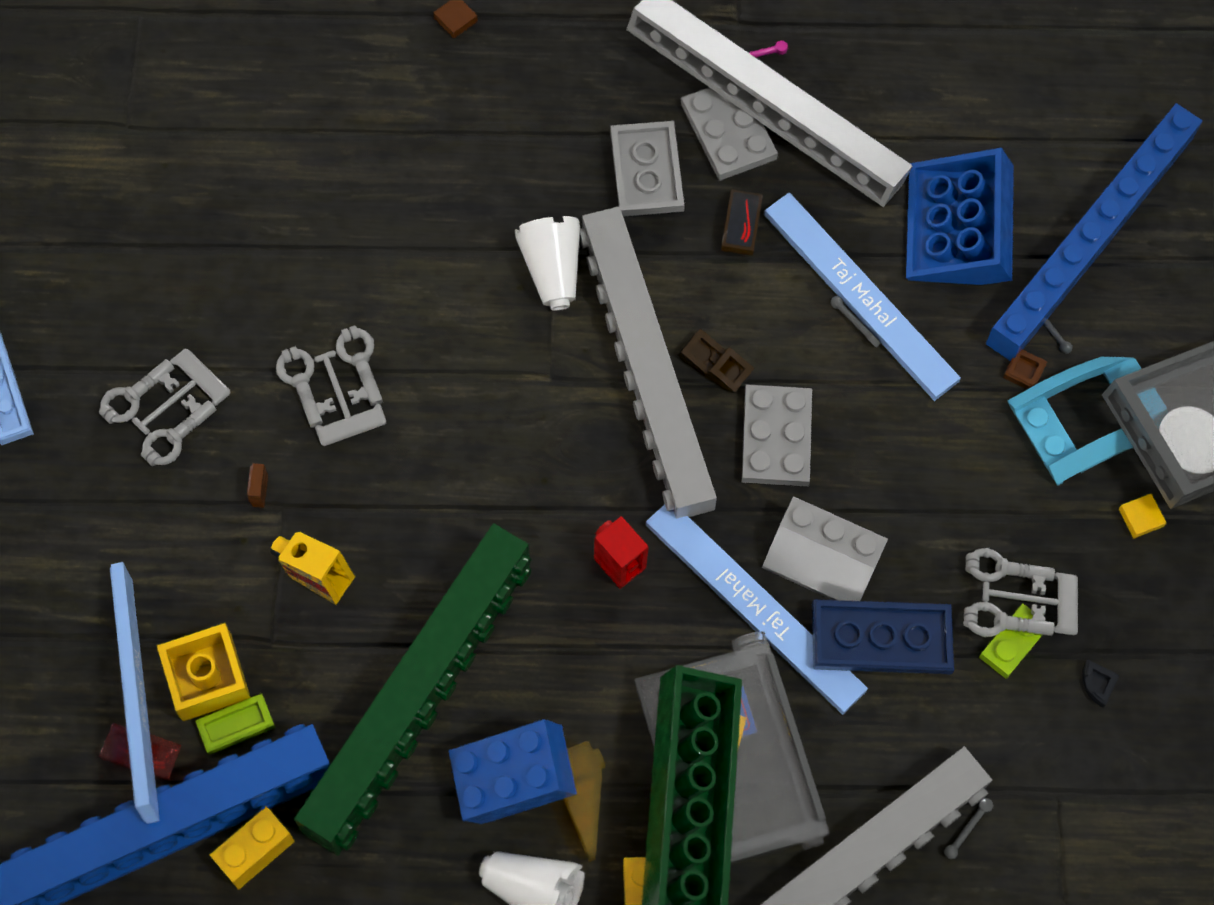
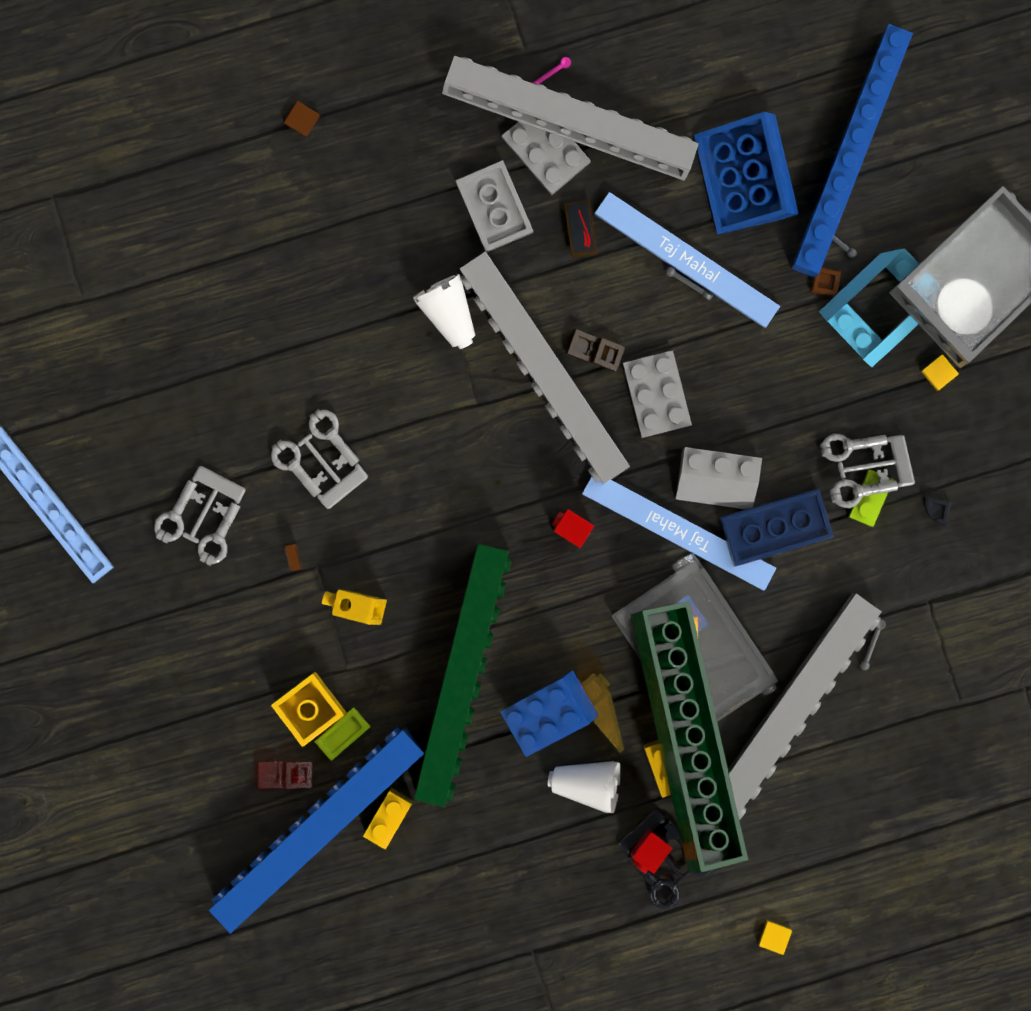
camera: 15 degrees left, 20 degrees up
light blue tile [110,562,160,824] -> none

